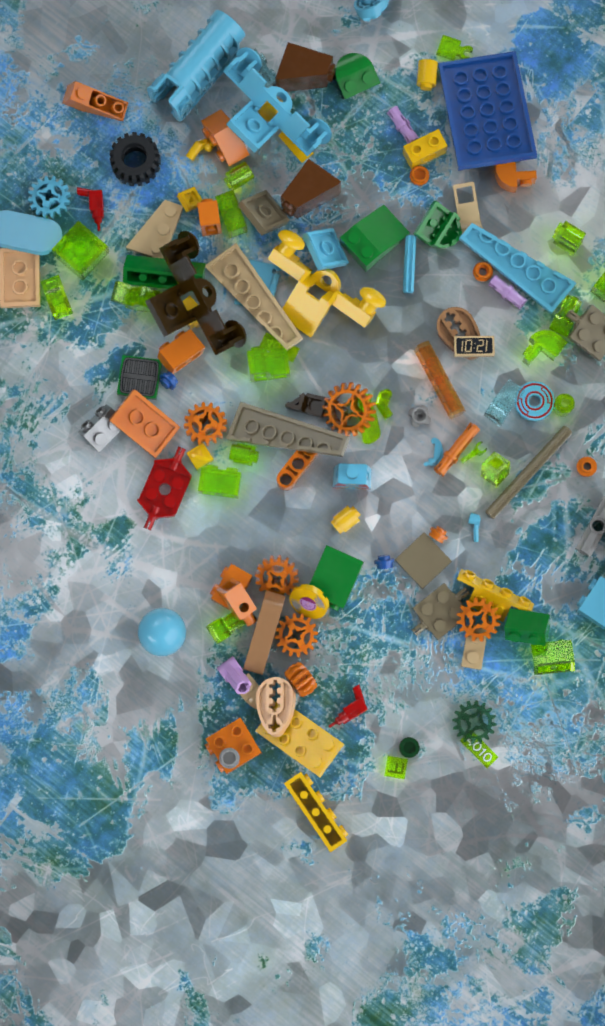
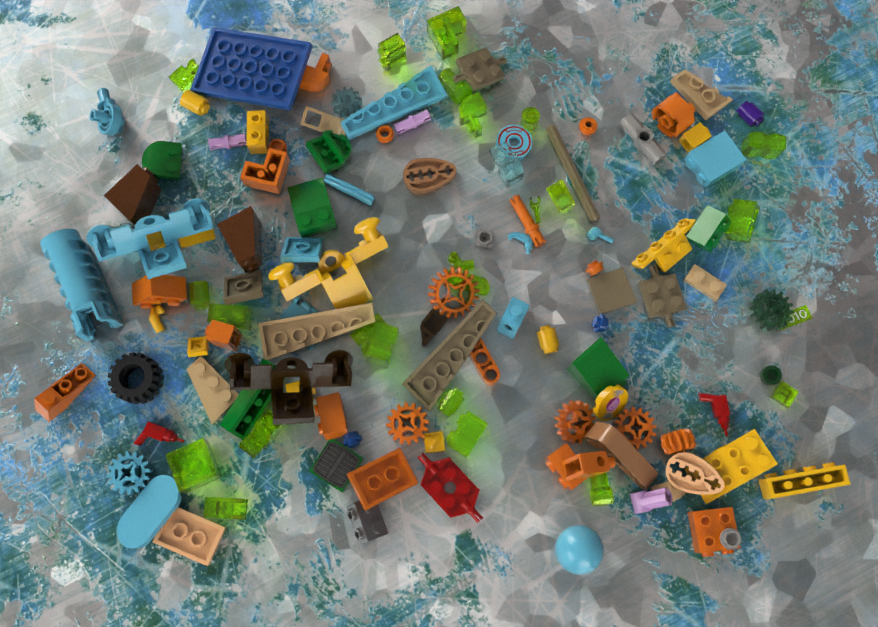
camera: 70 degrees left, 5 degrees down
clear orange brick [414,341,466,420] -> none
tile [454,336,495,357] -> none
orange gear [456,597,501,642] -> none
none -> orange brick [240,148,290,194]
none -> clear light blue gear [331,86,362,118]

